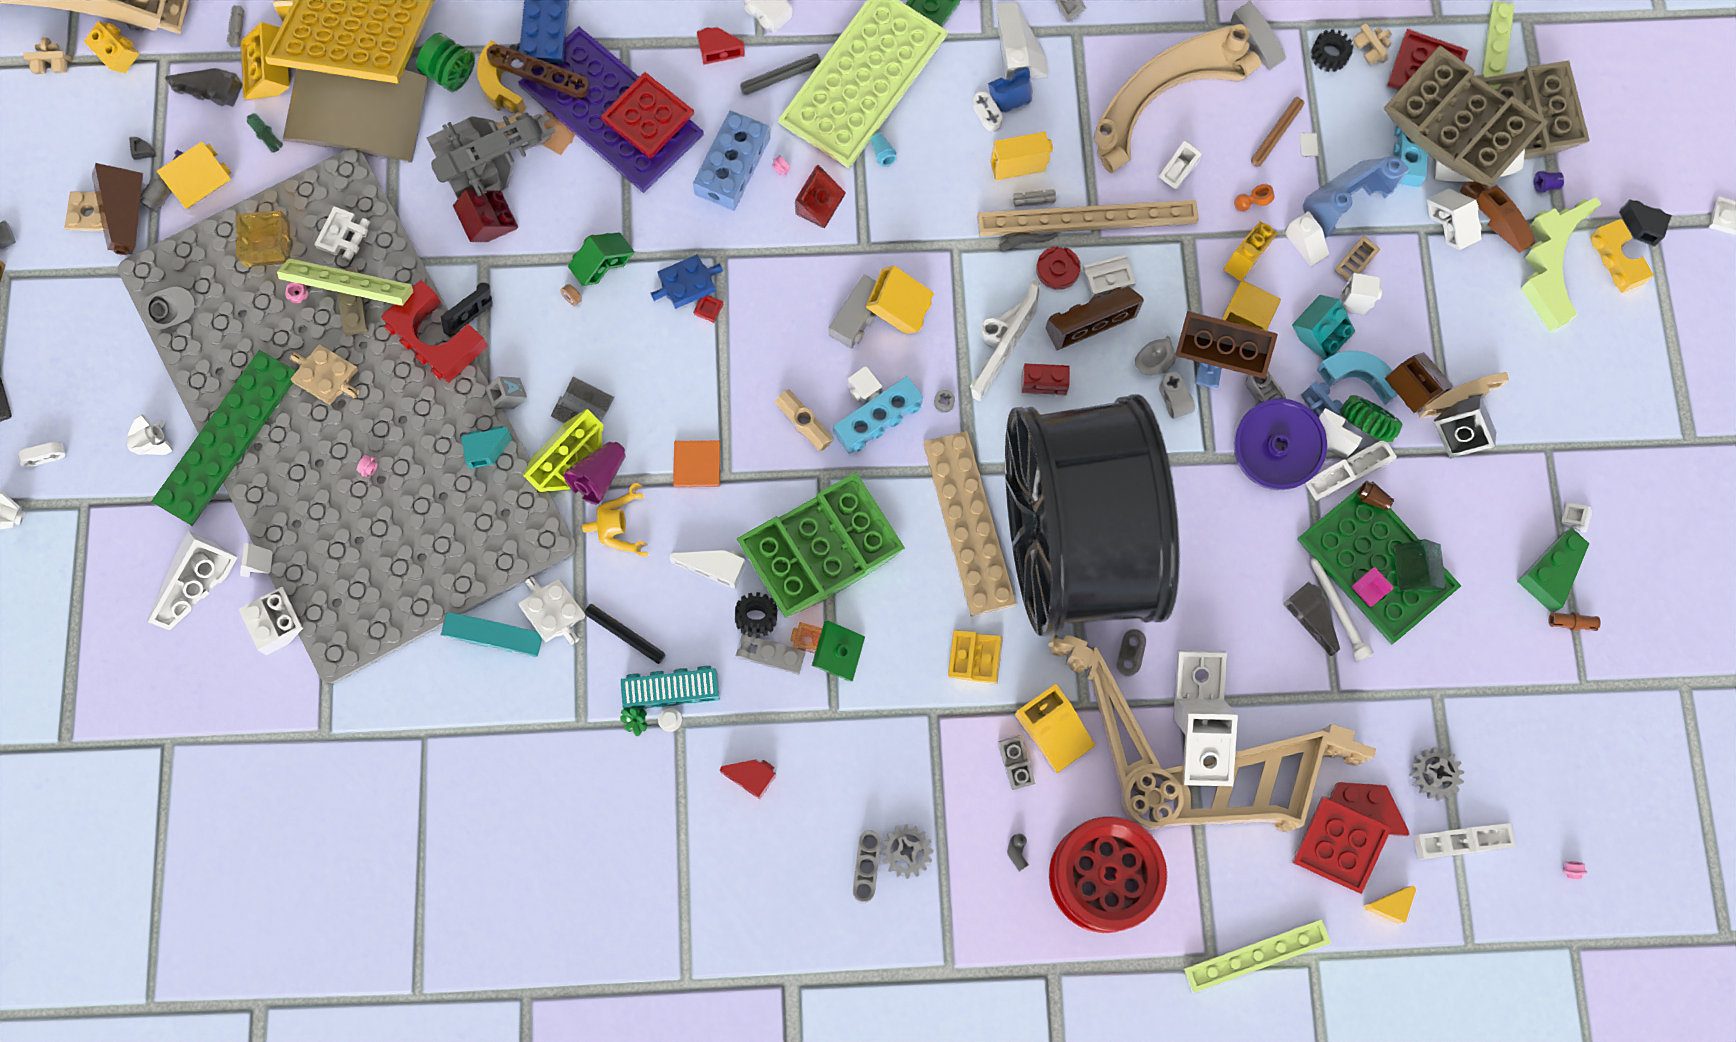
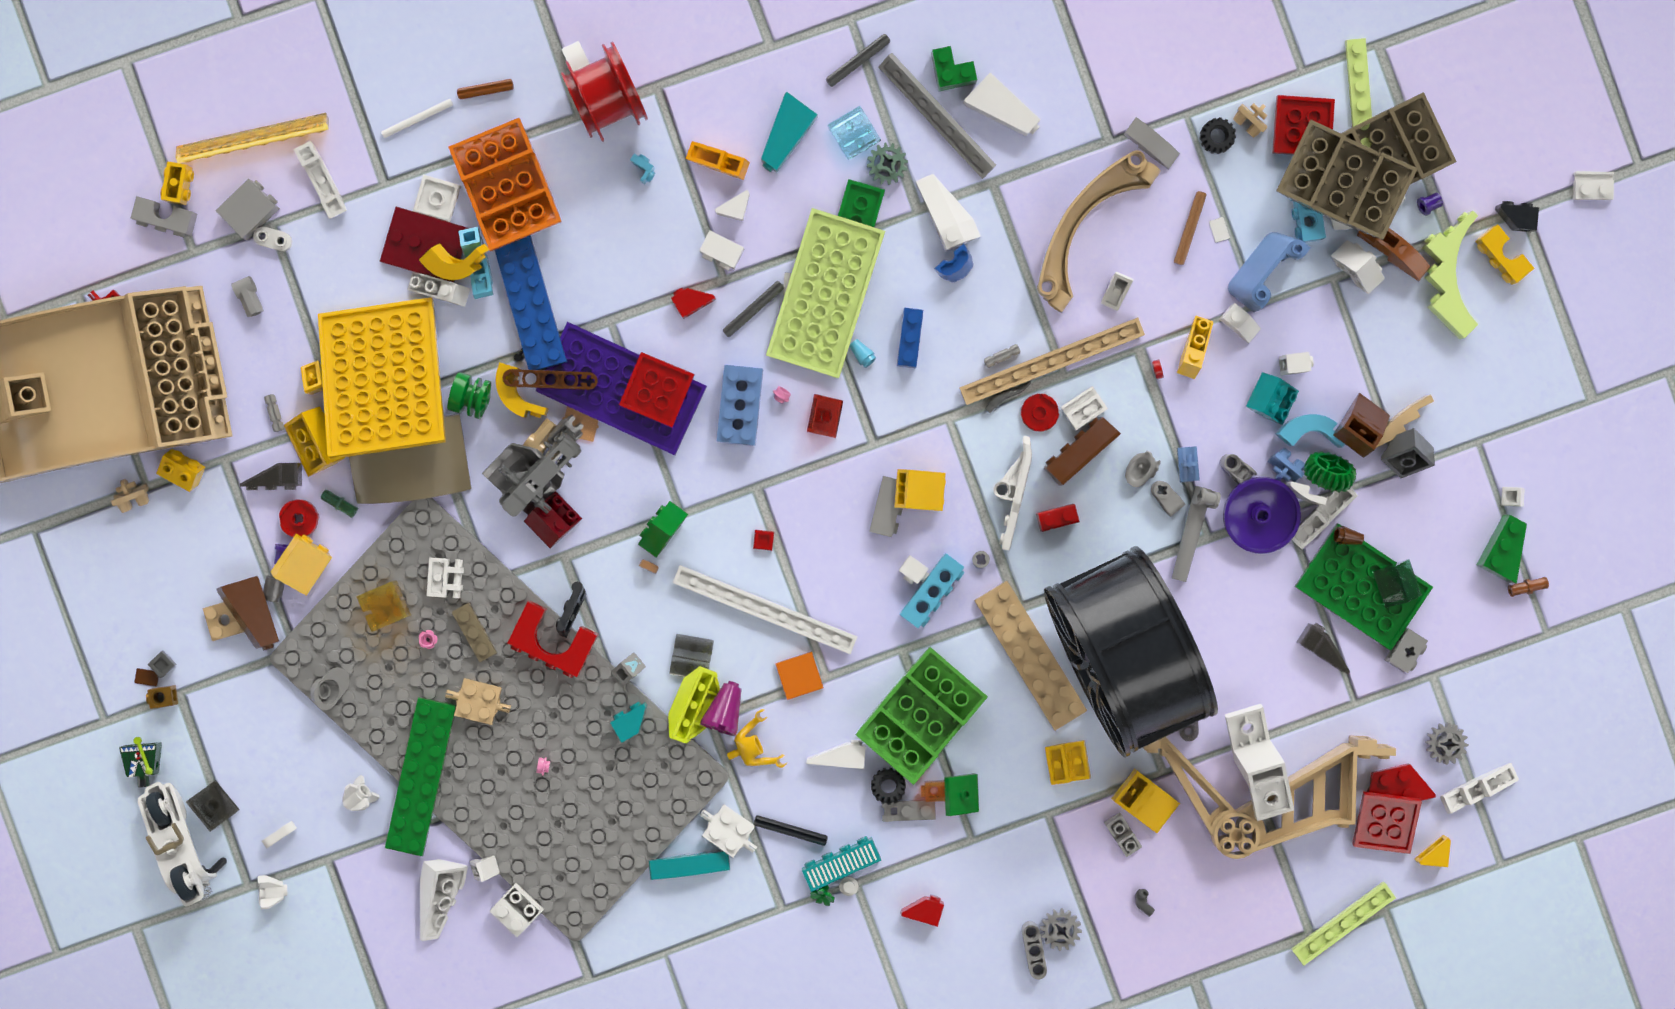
camera: 10 degrees left, 15 degrees up
dark grey tile [129,137,156,160] -> none
yellowish green plate [277,259,413,306] -> none
blue plate [650,254,723,309] -> none
tan piece [774,389,834,452] -> none
white beam [972,91,1002,131] -> none
yellow brick [990,131,1053,181] -> none
red wheel [1049,816,1167,933] -> none
reddish brown slope [1175,311,1278,379] -> none
yellow slope [1221,280,1282,330] -> none
orange plate [1234,184,1275,211] -> none
white piece [1310,558,1374,662] -> none
tan slope [1334,235,1380,281] -> none
dark pink panel [1351,567,1394,607] -> none
bright pink plate [1562,861,1588,879] -> none
none -> red plate [279,499,320,537]
none -> white plate [673,565,858,655]
none -> blue arch [897,307,924,369]
none -> red tile [1152,359,1164,379]
none -> light grey axle [1172,486,1221,582]
none -> light grey brick [1384,628,1428,673]

